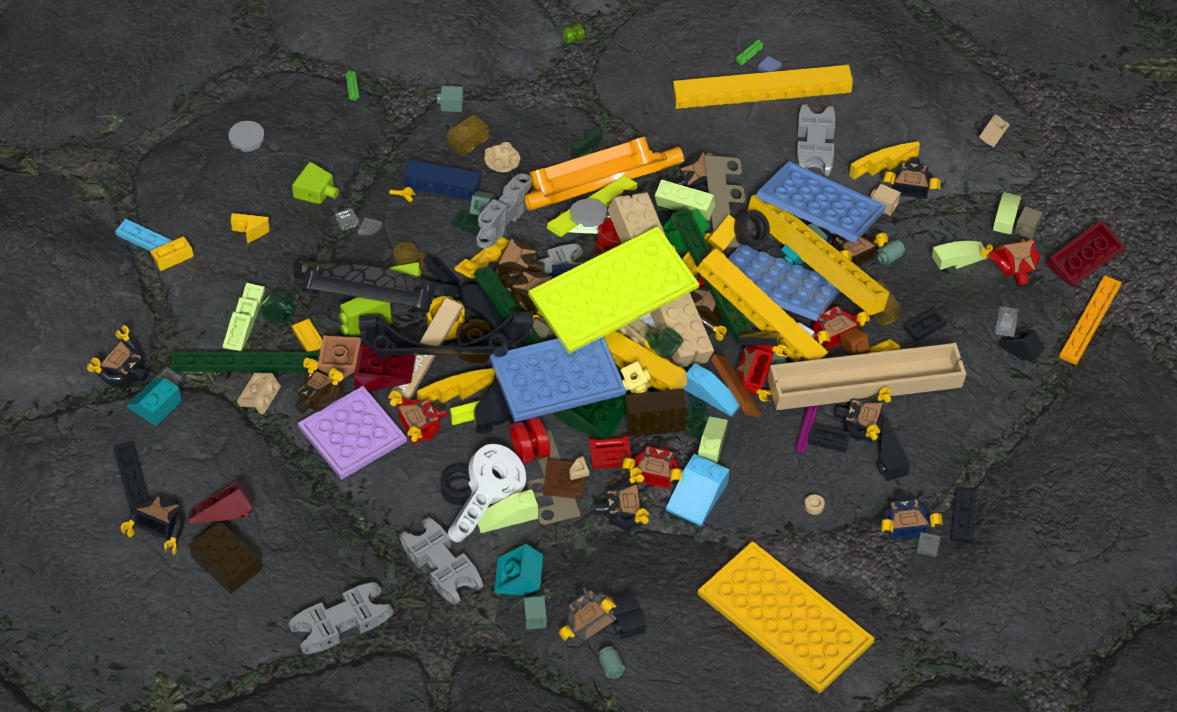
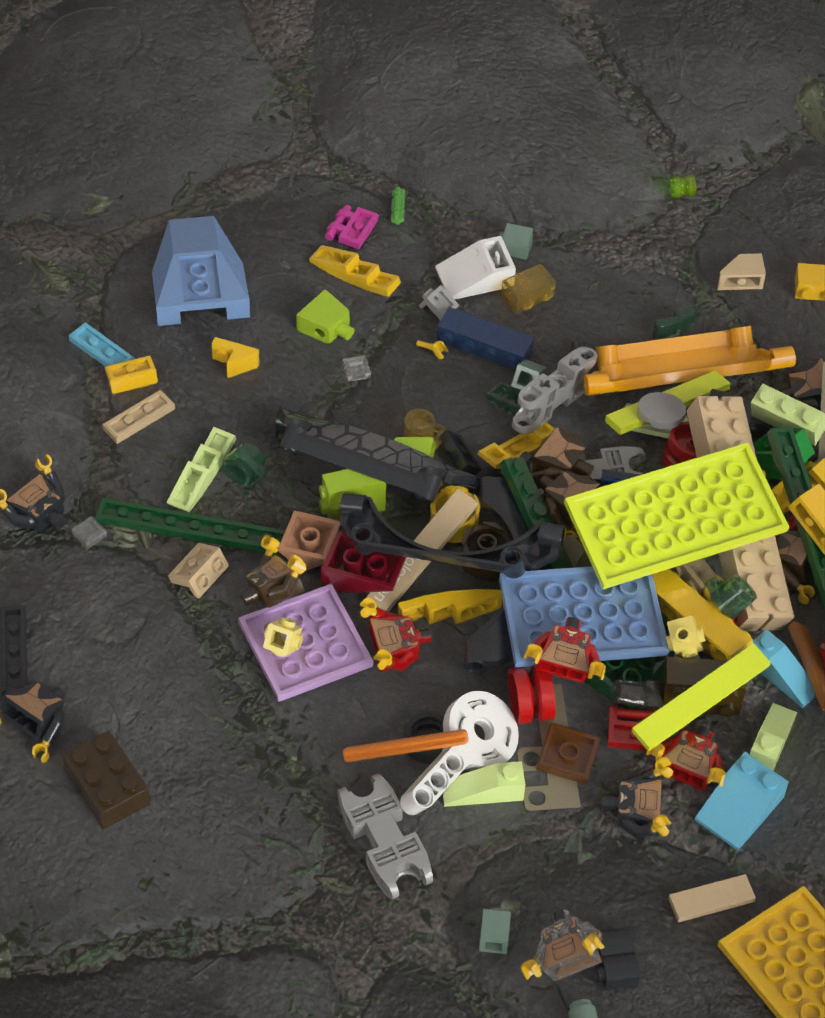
camera: 10 degrees right, 0 degrees up
teal slope [126,378,182,426] -> none
dark red slope [188,479,253,524] -> none
light grey tile [228,121,265,152] -> none
light grey piece [288,582,394,654] -> none
yellow tile [292,318,322,352] -> none
clear tile [358,217,382,236] -> none
neon yellow tile [450,401,480,425] -> none
tan dish [484,142,520,172] -> none
teal slope [494,544,543,595] -> none
tan tile [569,456,589,480] -> none
clear green slope [685,401,709,438] -> none
none -> tan tile [102,390,175,444]
none -> medium blue wedge [152,216,250,326]
none -> light yellow brick [262,617,303,657]
none -> yellow slope [309,245,401,297]
none -> dark pink plate [325,205,378,250]
none -> orange axle [343,729,469,762]
none -> light grey bracket [419,285,459,321]
none -> white slope [435,236,516,300]
none -> torso [523,617,606,683]
none -> clear smoke piece [611,679,663,711]
none -> neon yellow tile [632,643,771,751]
none -> tan tile [668,874,756,922]
none -> tan slope [717,253,766,290]

